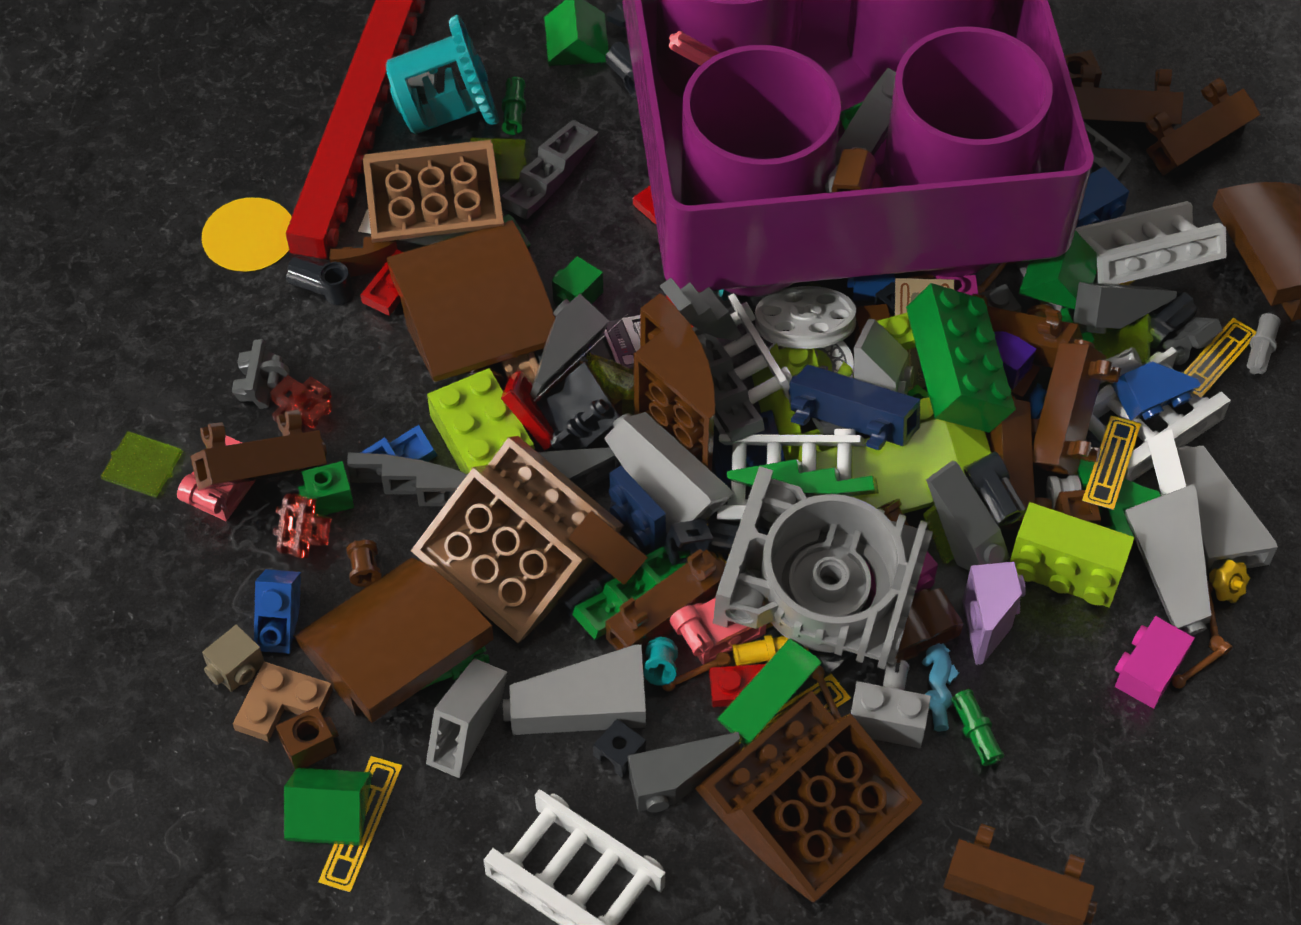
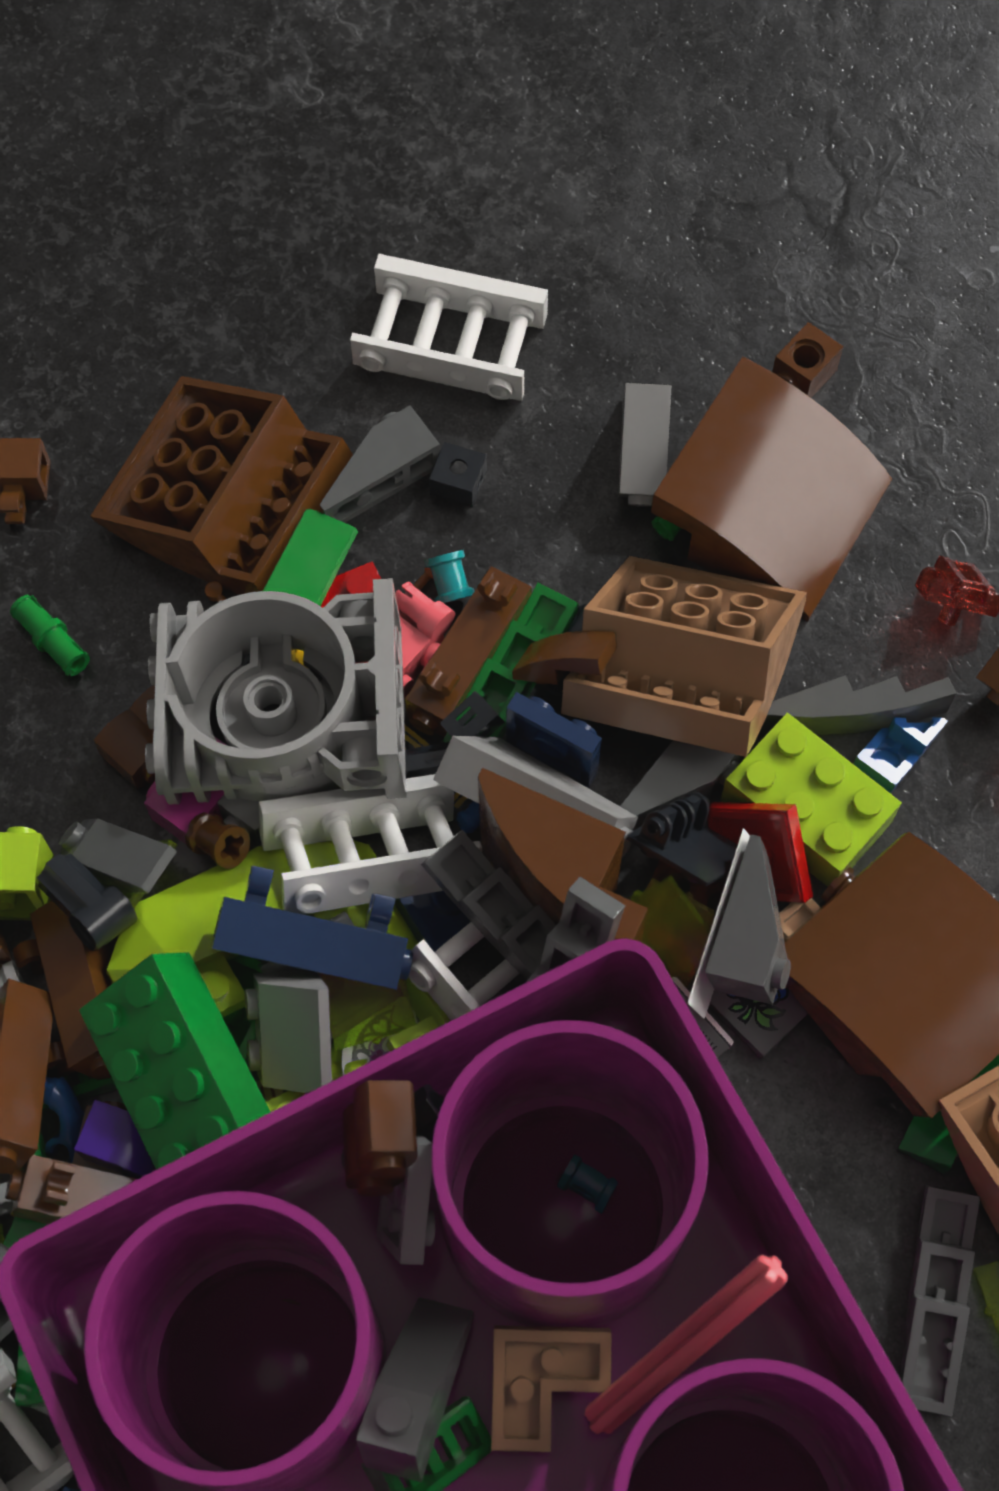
camera: 160 degrees right, 10 degrees up
dark tan brick [202,625,264,692] -> none
medium nougat plate [233,661,333,742] -> none
blue slope [254,569,301,654] -> none
green slope [284,768,372,846] -> none
green brick [298,461,354,518] -> none
sticker [318,756,402,892] -> none
reddish brown bush [346,540,382,587] -> none
light grey slope [503,645,646,735] -> none
green brick [552,256,603,306] -> none
green slope [726,459,879,497] -> none
light grey brick [851,659,931,748] -> none
medium azure animal [922,643,959,732] -> none
lavender slope [962,562,1025,665] -> none

